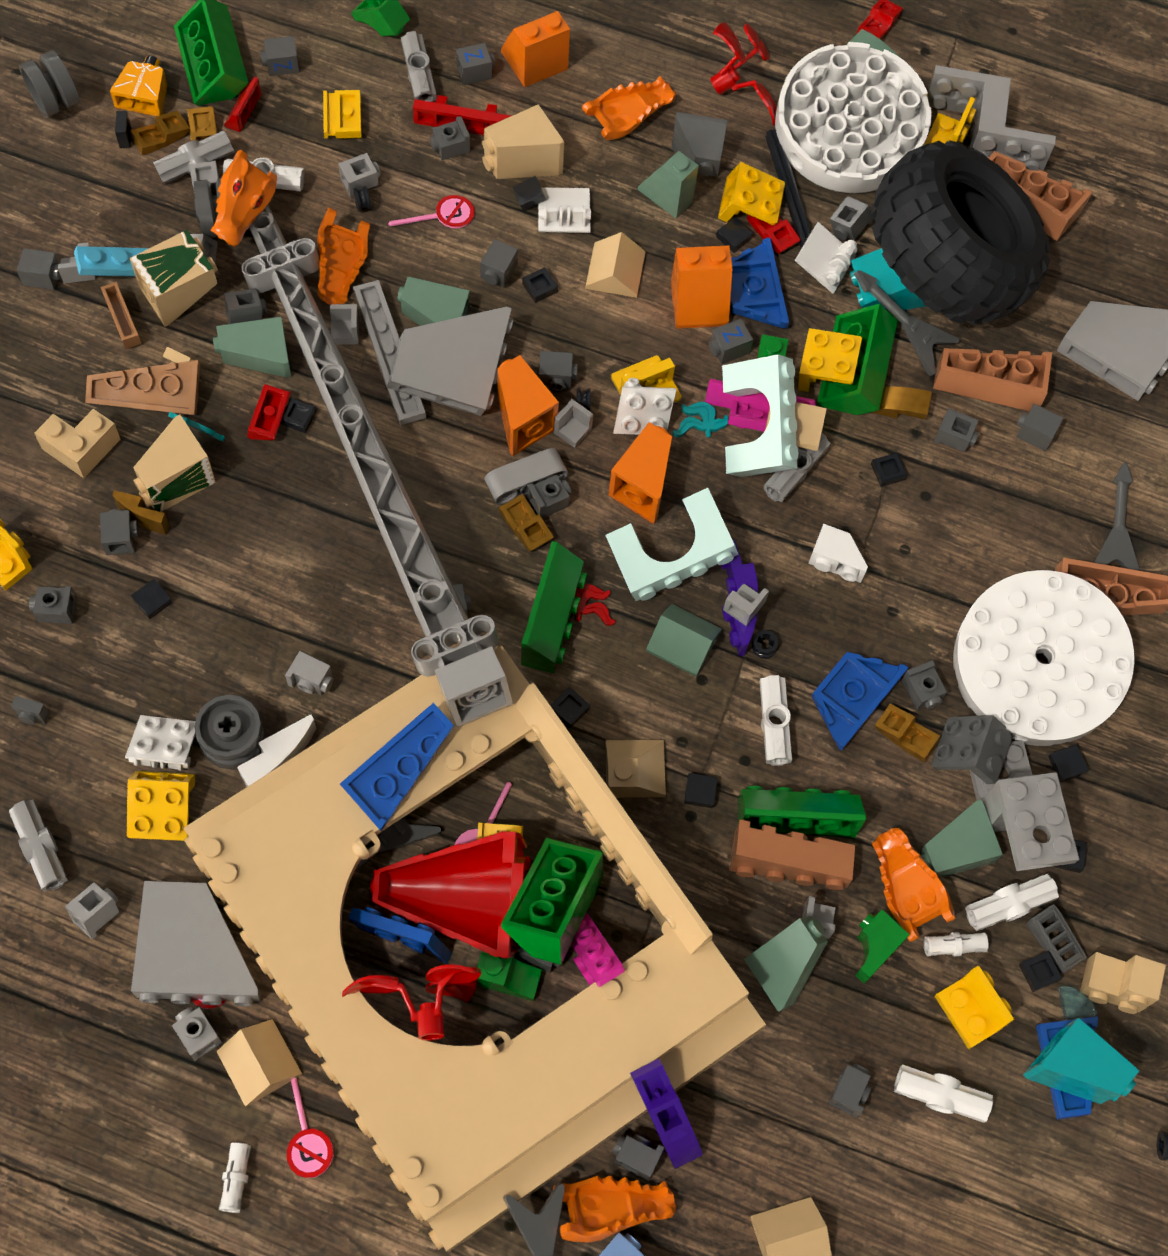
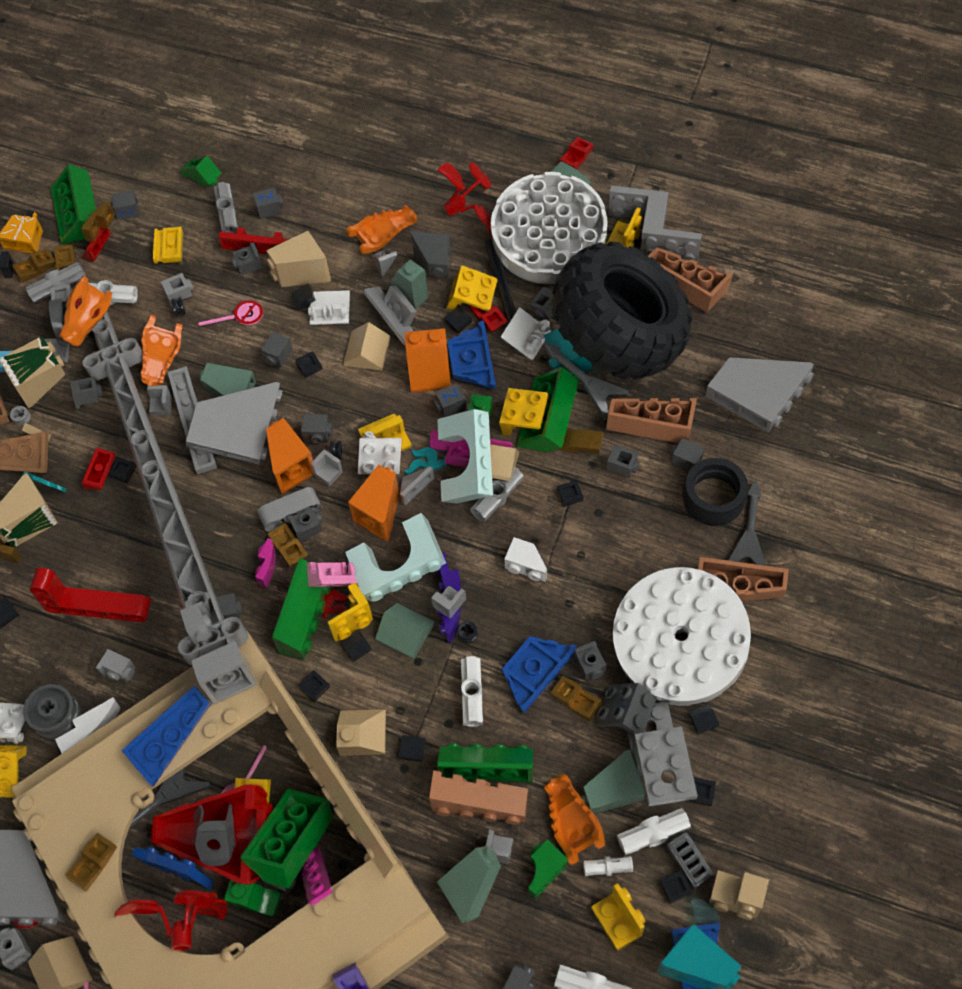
camera: 10 degrees right, 5 degrees down
sand green slope [213,317,291,377] -> none
orange slope [501,11,570,88] -> none
none -> light grey bush [10,406,31,426]
none -> red beam [30,568,152,622]
none -> pearl gold slope [66,833,117,892]
none -> pearl gold slope [82,202,115,242]
none -> light grey brick [180,601,213,644]
none -> dark grey piece [192,804,236,866]
none -> dark pink slope [255,538,276,589]
none -> bright pink hinge [307,562,357,587]
none -> yellow bracket [328,583,373,642]
none -> black tile [341,631,372,662]
none -> light grey bracket [363,285,417,345]
none -> light grey slope [371,248,397,278]
none -> light grey slope [400,466,434,505]
none -> black tyre [683,458,748,526]

